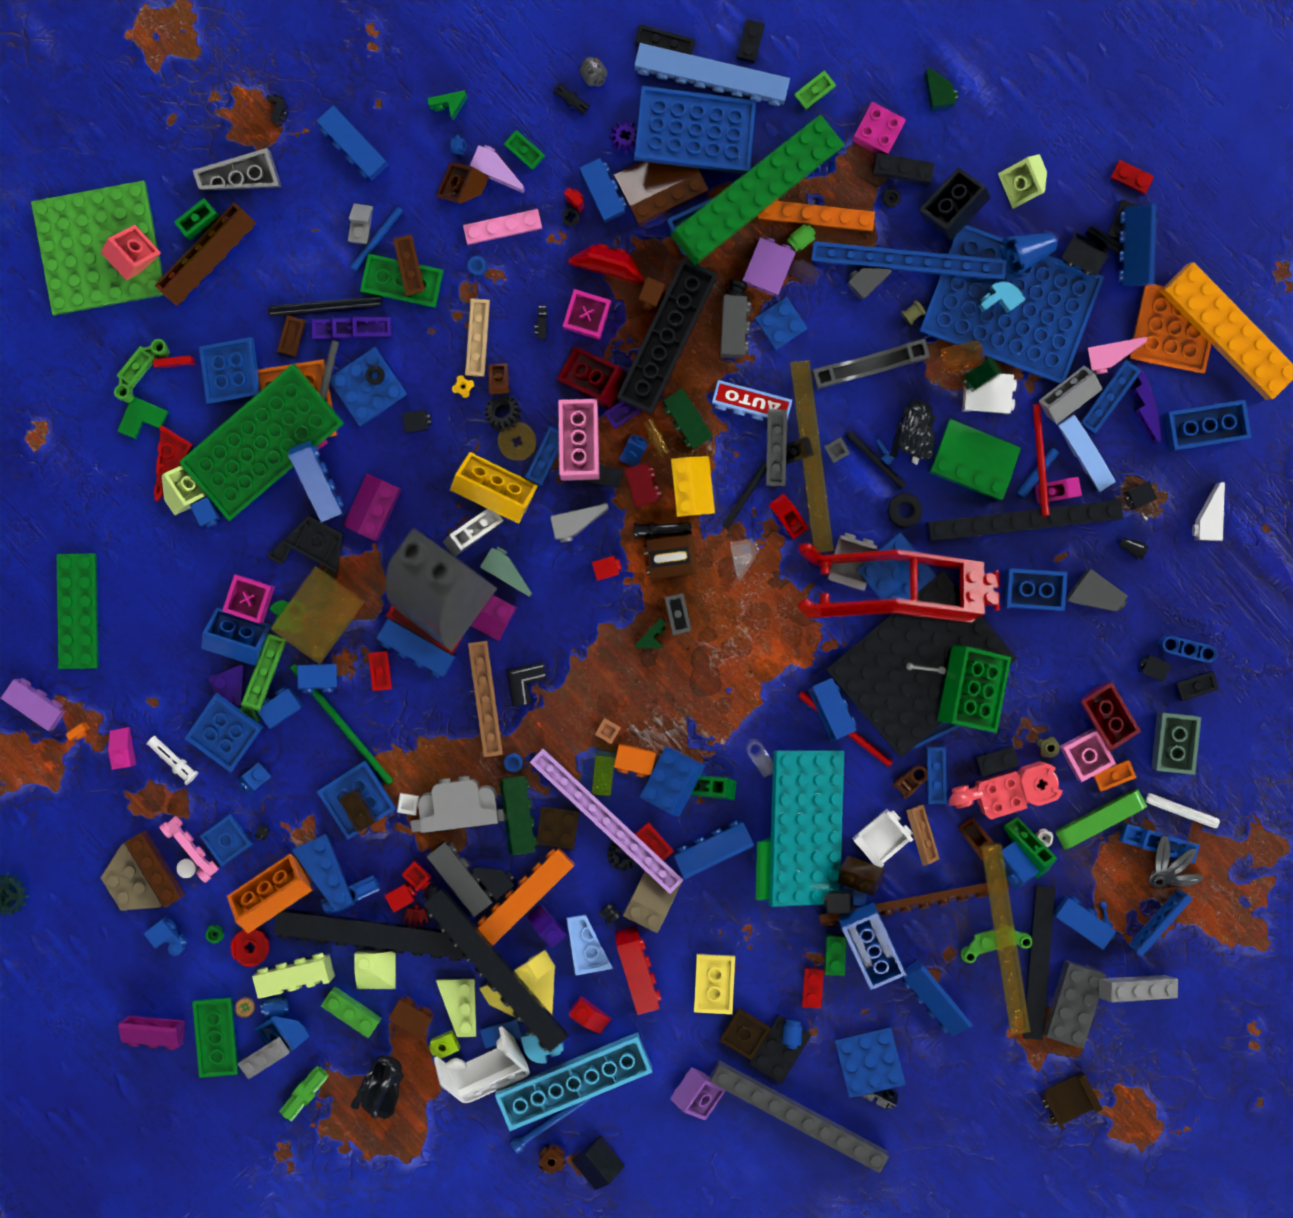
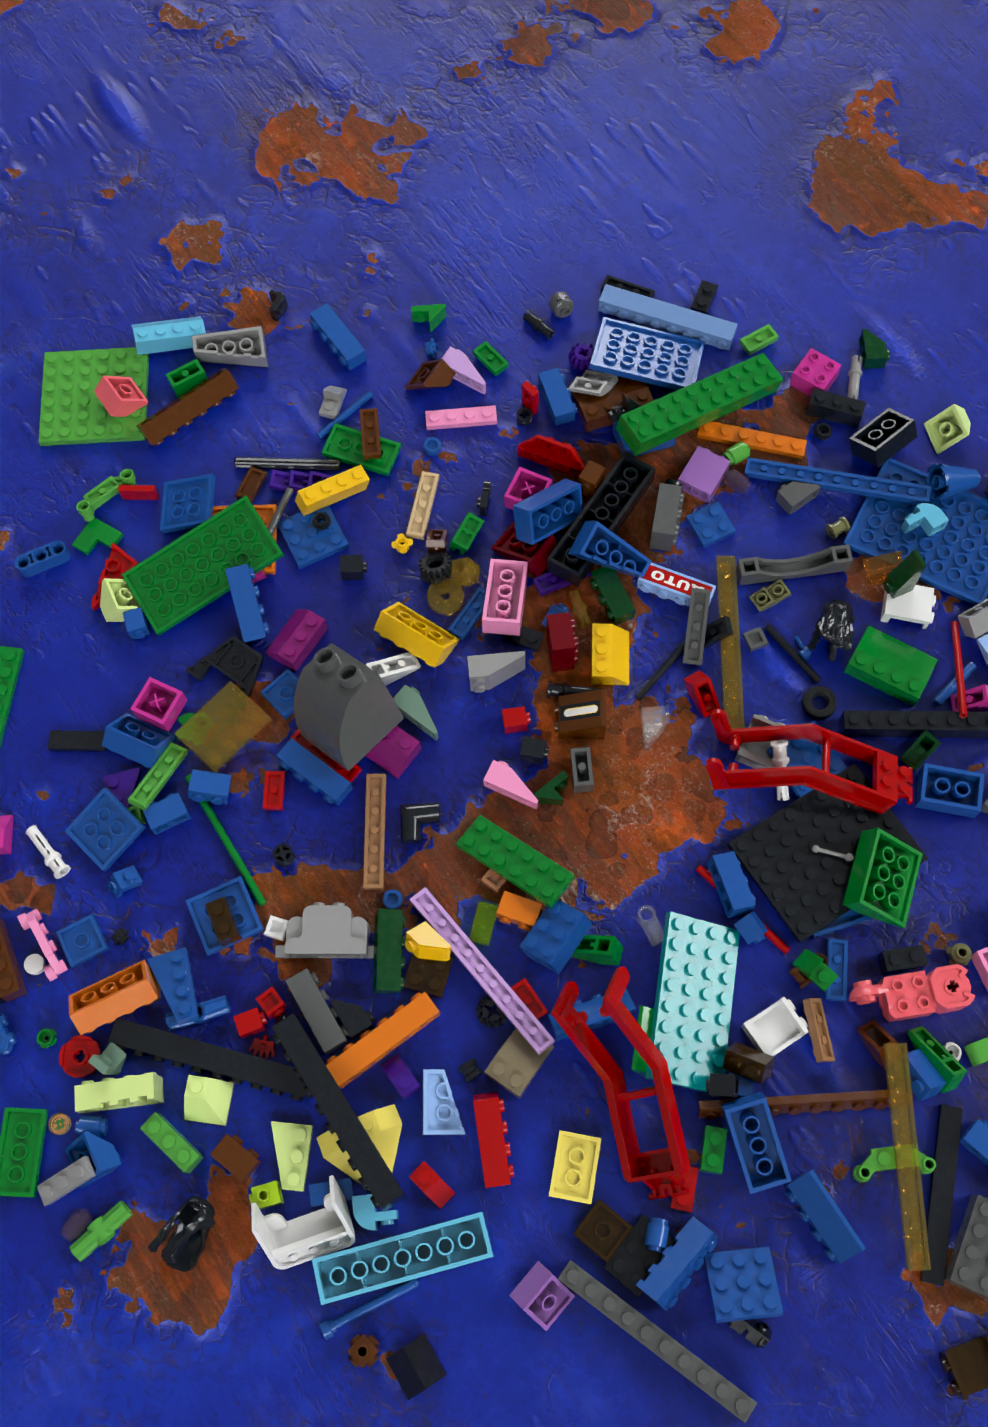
camera: 15 degrees right, 20 degrees down
none -> blue beam [14,540,71,577]
none -> black tile [48,730,107,752]
none -> clear purple brick [60,1207,93,1242]
none -> sand green slope [88,1042,126,1075]
none -> medium azure slope [131,316,206,355]
none -> blue tile [260,668,299,720]
none -> black wheel [273,844,295,867]
none -> yellow brick [295,465,370,516]
none -> yellow slope [405,921,451,961]
none -> green hinge [449,512,484,555]
none -> clear yellow brick [451,557,480,586]
none -> green plate [456,815,575,908]
none -> bright pink slope [483,760,538,810]
none -> blue brick [513,479,583,545]
none -> black brick [520,736,549,764]
none -> red piece [551,966,691,1200]
none -> blue wedge [568,521,652,577]
none -> light grey slope [569,370,618,396]
none -> black slope [606,393,641,422]
none -> blue wedge [636,1216,718,1311]
none -> blue brick [734,911,768,945]
none -> olive slope [749,579,792,612]
none -> white pin [770,740,790,801]
none -> green slope [792,949,838,992]
none -> light grey pin [847,355,863,400]
none -> dark green slope [900,730,941,772]

